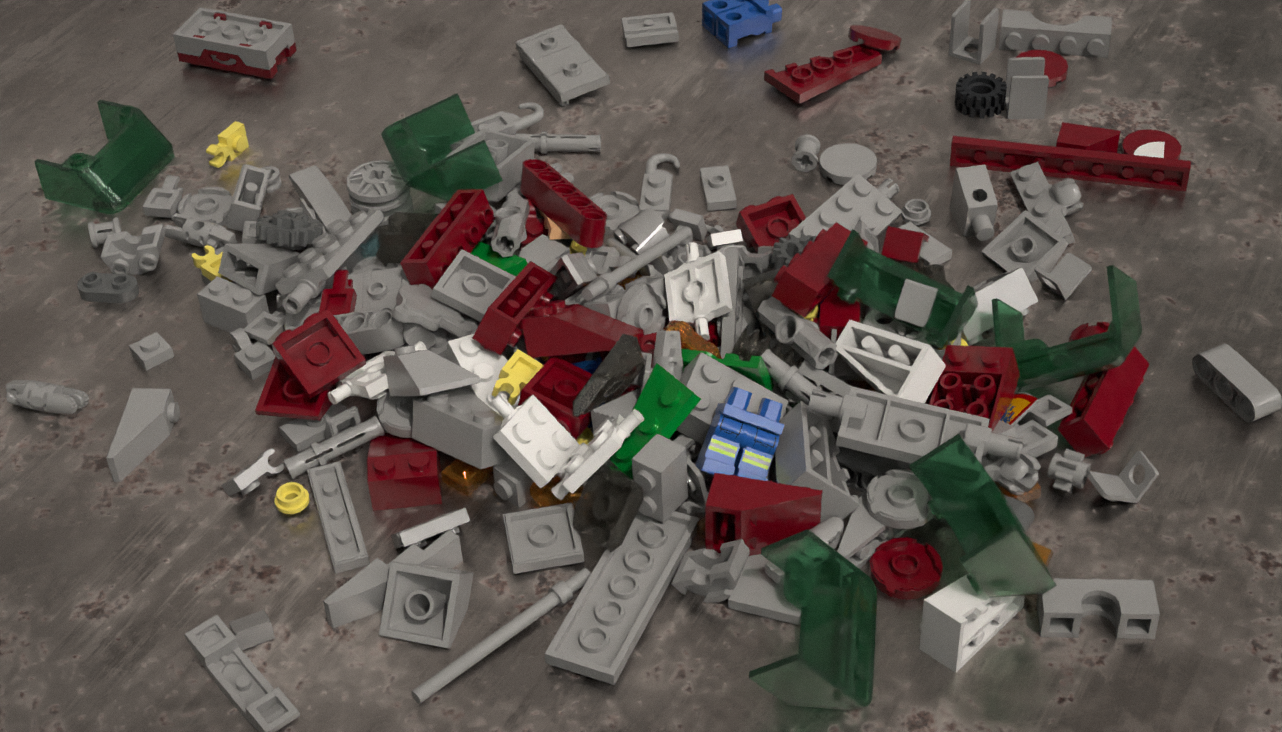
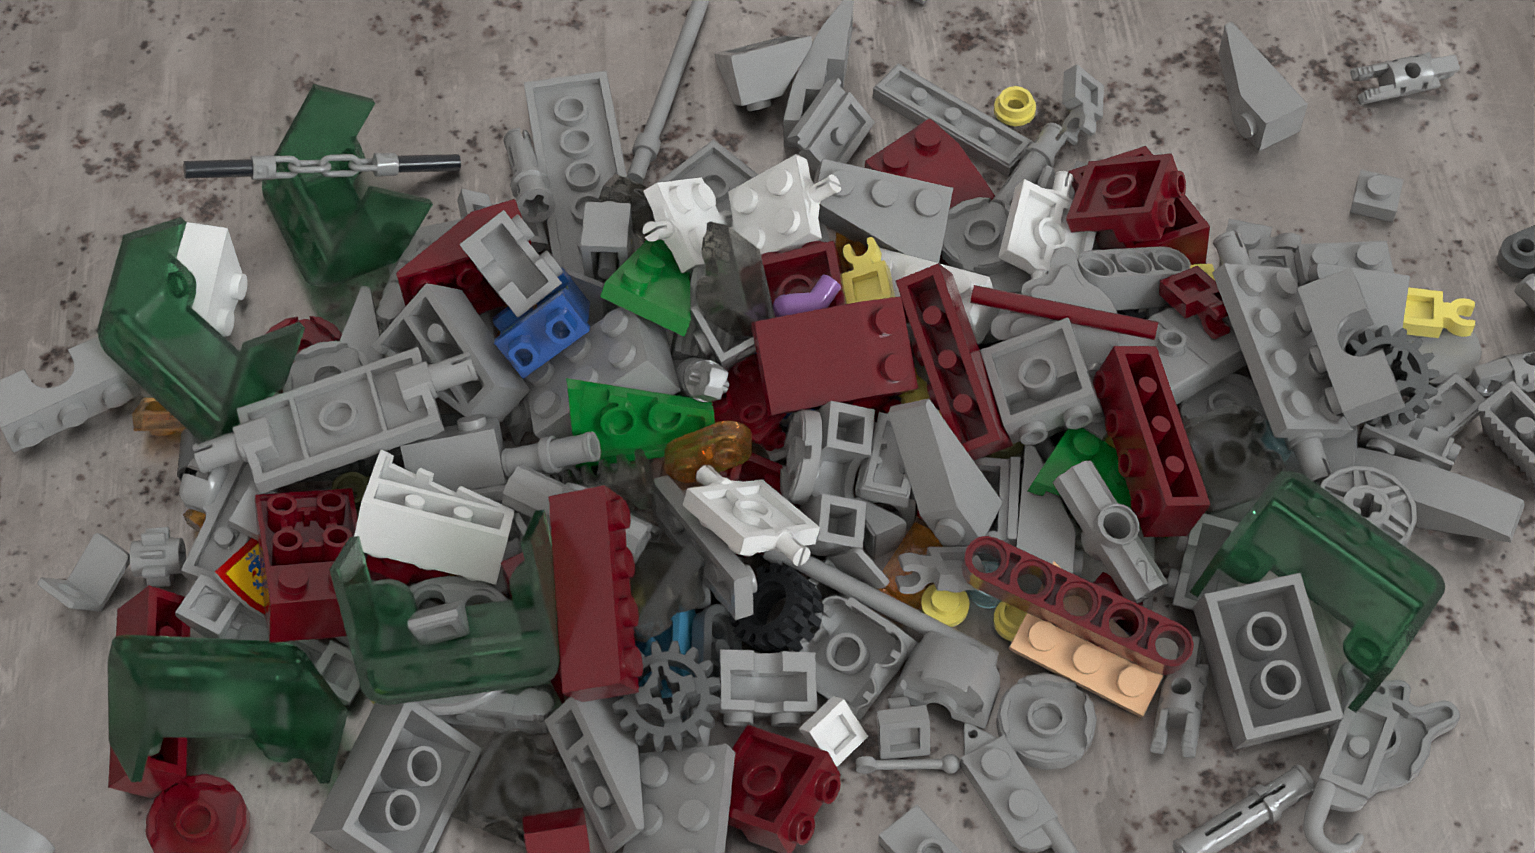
camera: 145 degrees right, 15 degrees up
light grey slope [383,345,480,397] -> none
light grey bar [582,227,692,301] -> none
none -> piece [183,153,461,180]
none -> light grey cylinder [459,210,563,317]
none -> light grey pin [503,128,556,223]
none -> medium lavender arm [773,275,841,317]
none -> dark red bar [970,285,1159,340]
none -> light grey arch [1295,267,1405,427]

